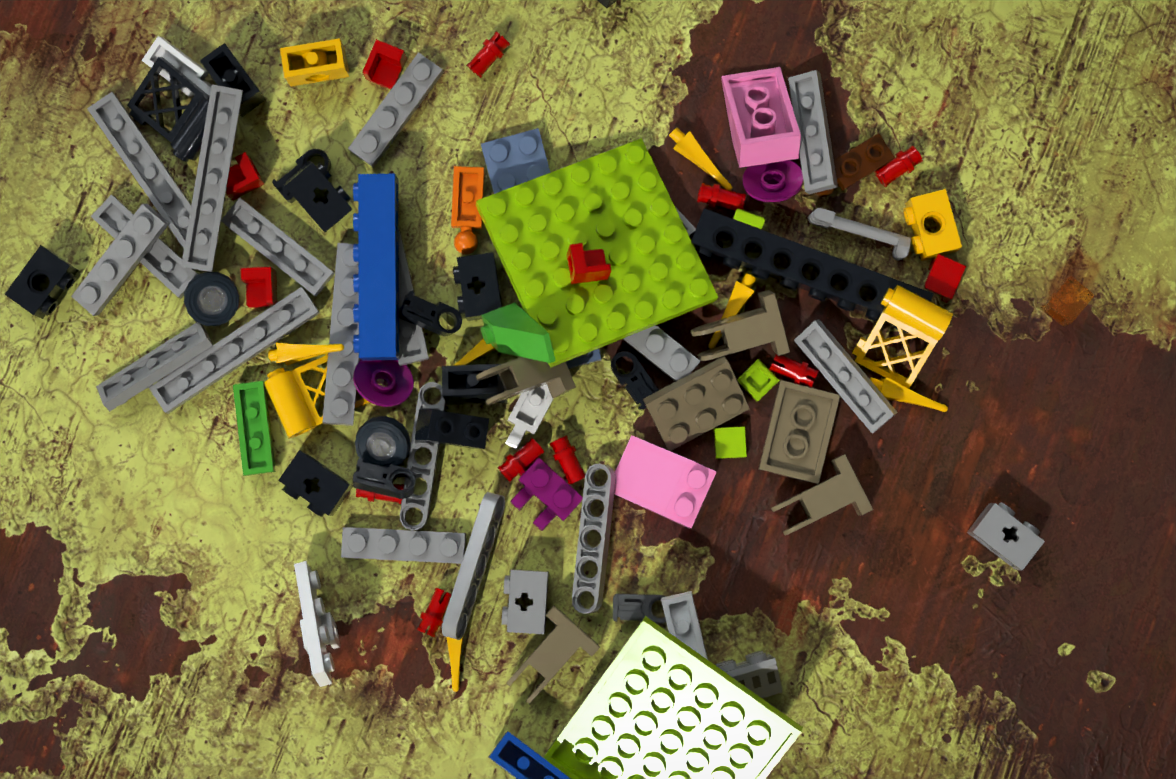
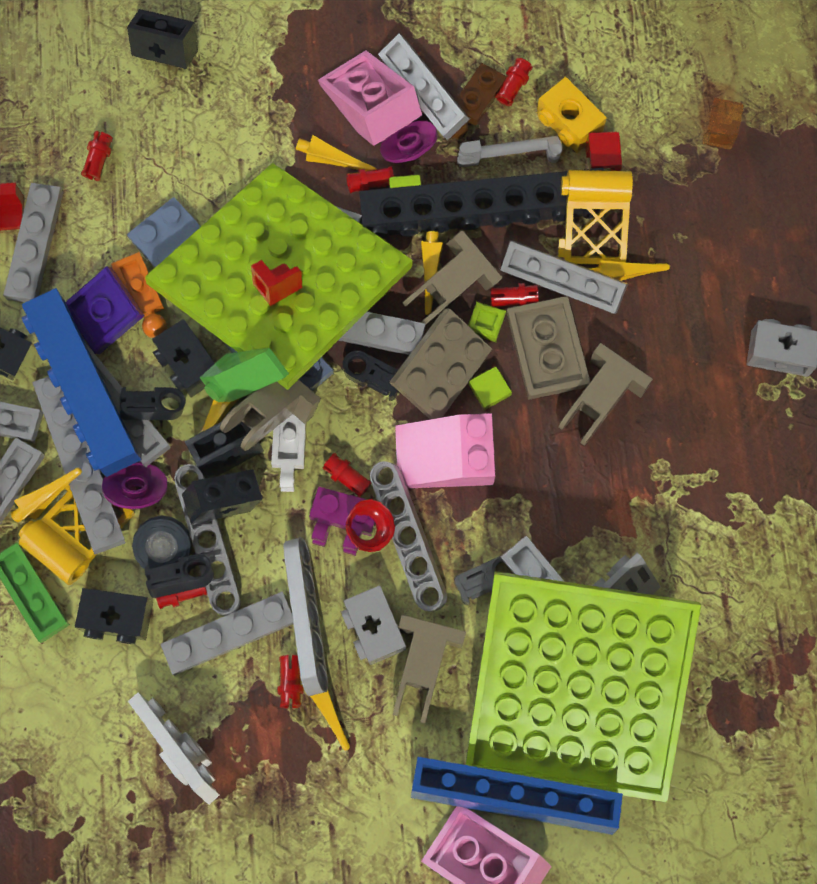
camera: 30 degrees left, 10 degrees down
red pin [497,438,544,482] -> none
none -> dark purple tile [66,266,145,354]
none -> red piece [345,499,395,552]

